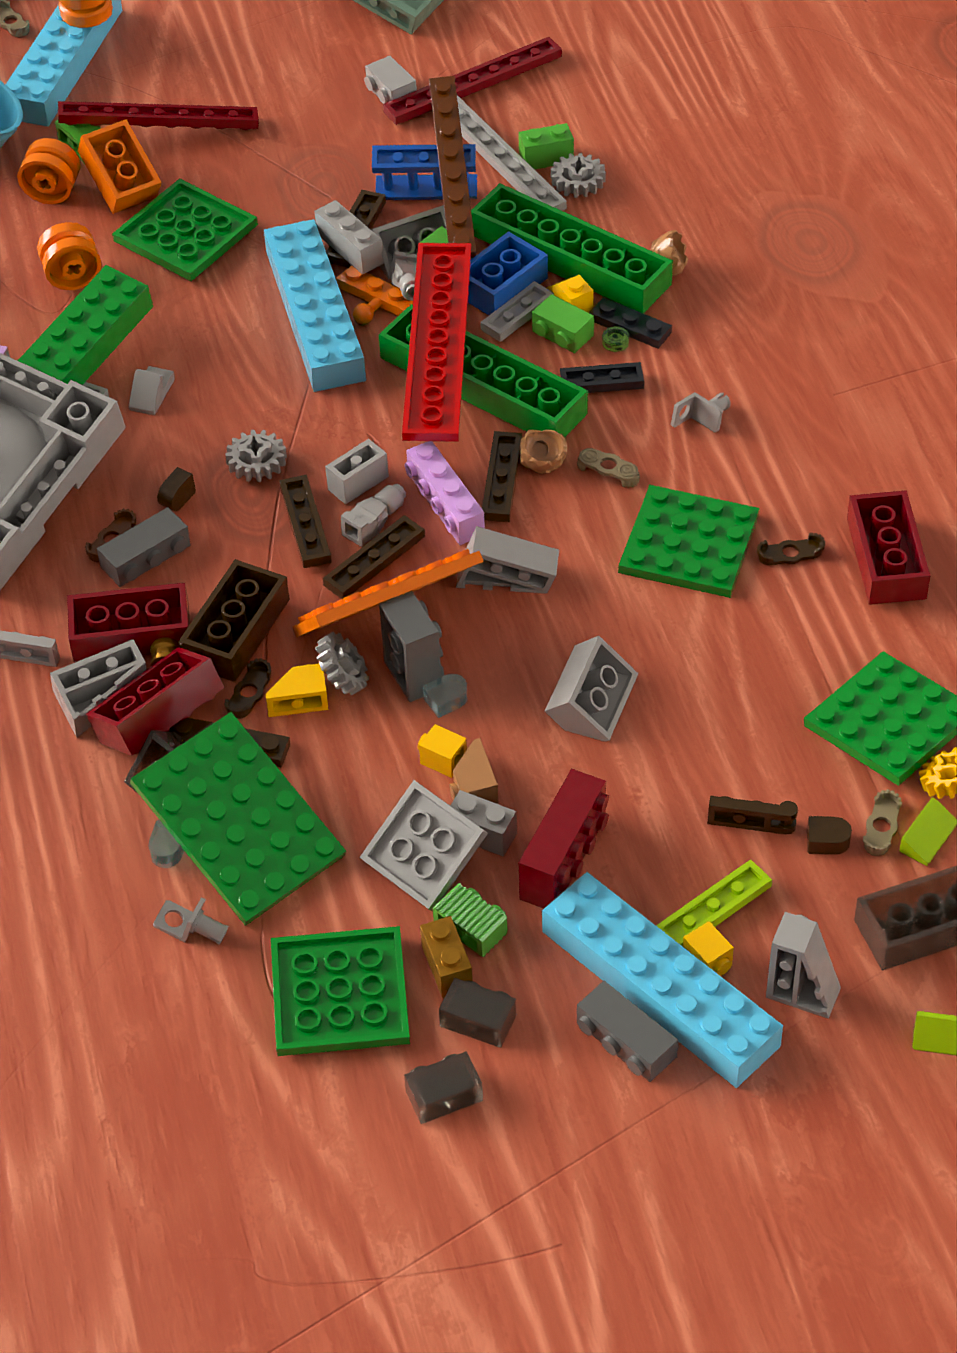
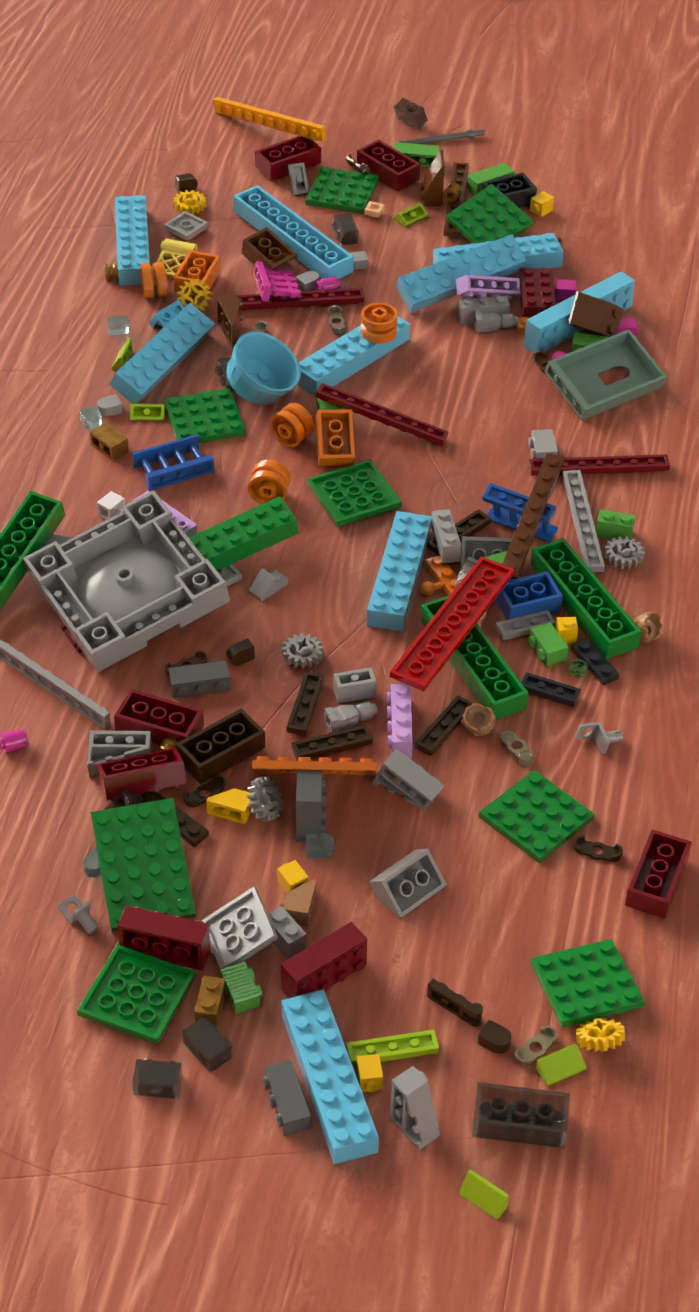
camera: 25 degrees right, 5 degrees down
none -> dark red brick [118,906,211,971]

